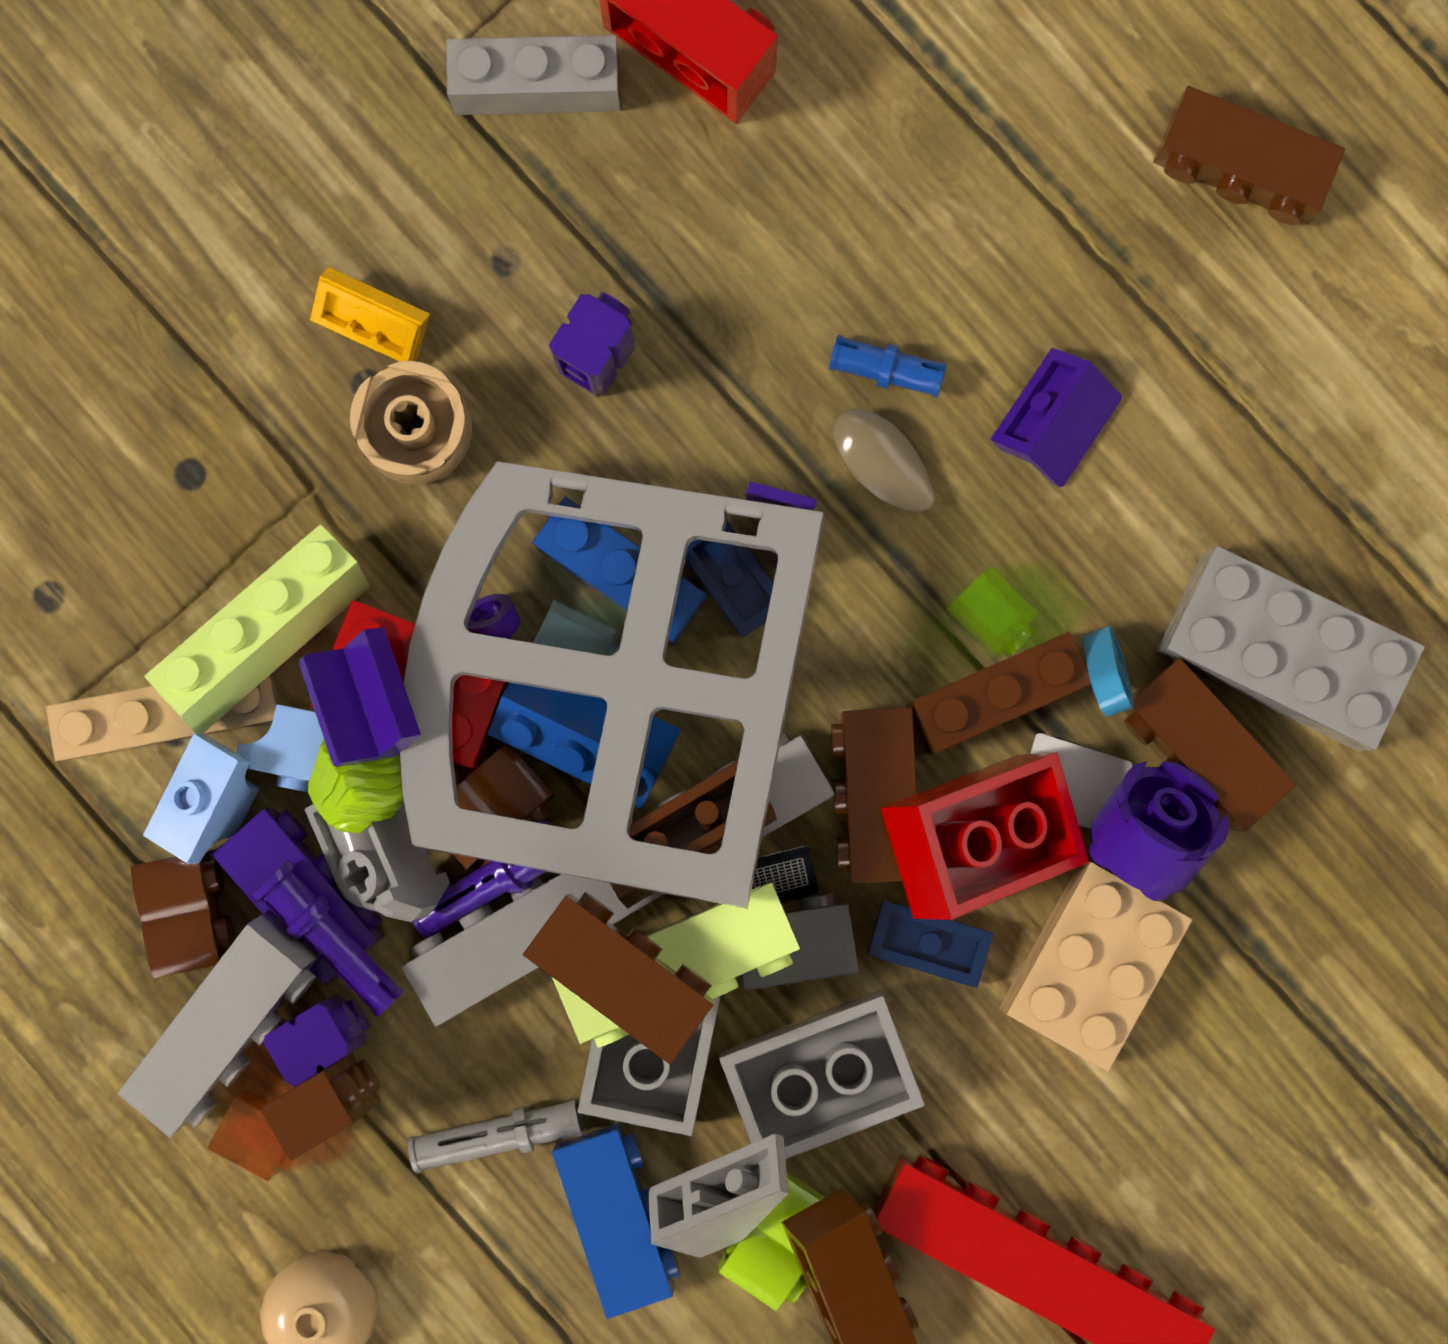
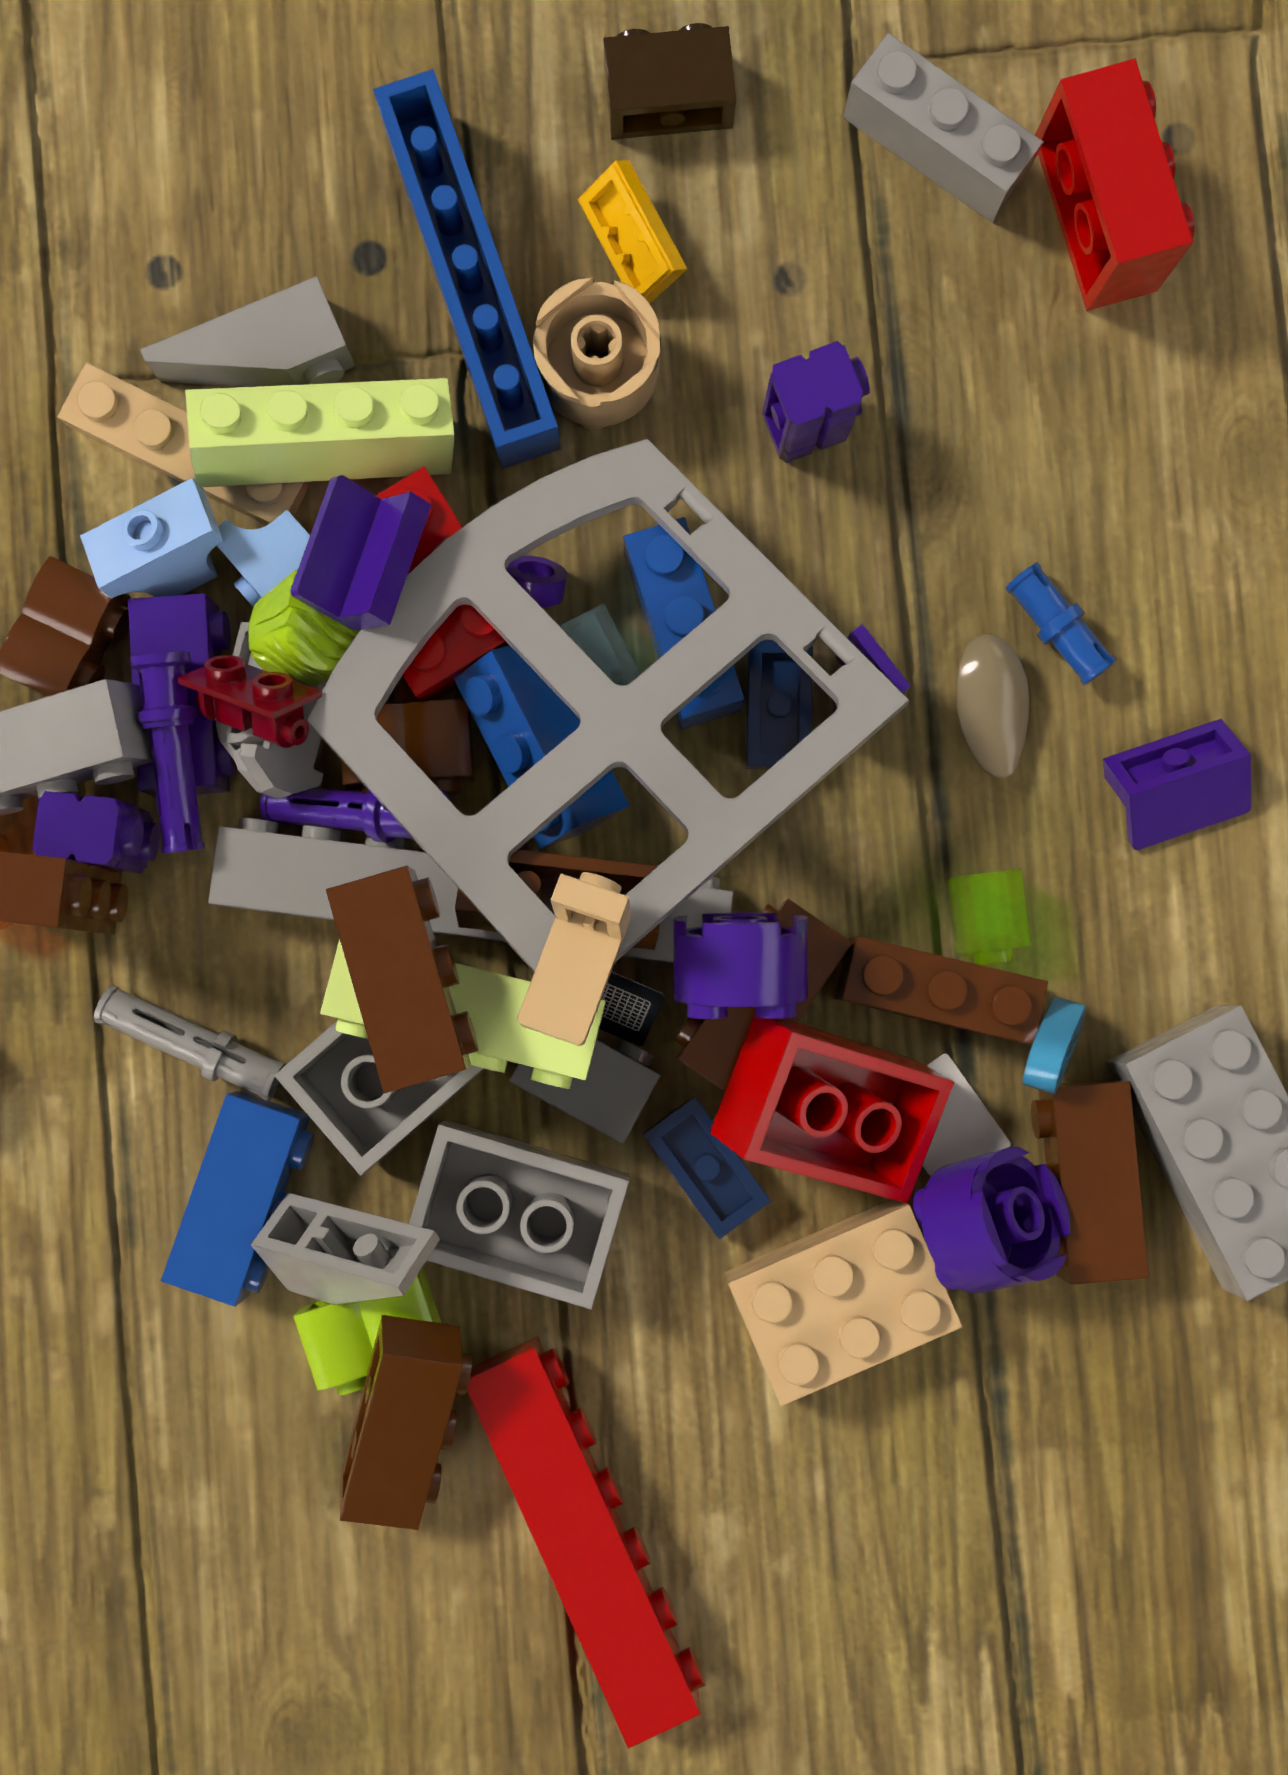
camera: 30 degrees right, 0 degrees up
none -> light grey slope [140,276,355,387]
none -> dark red hinge [178,655,322,748]
none -> blue brick [373,69,561,469]
none -> tan bracket [518,872,632,1046]
none -> dark brown brick [603,23,736,140]
none -> dark purple brick [673,912,808,1019]

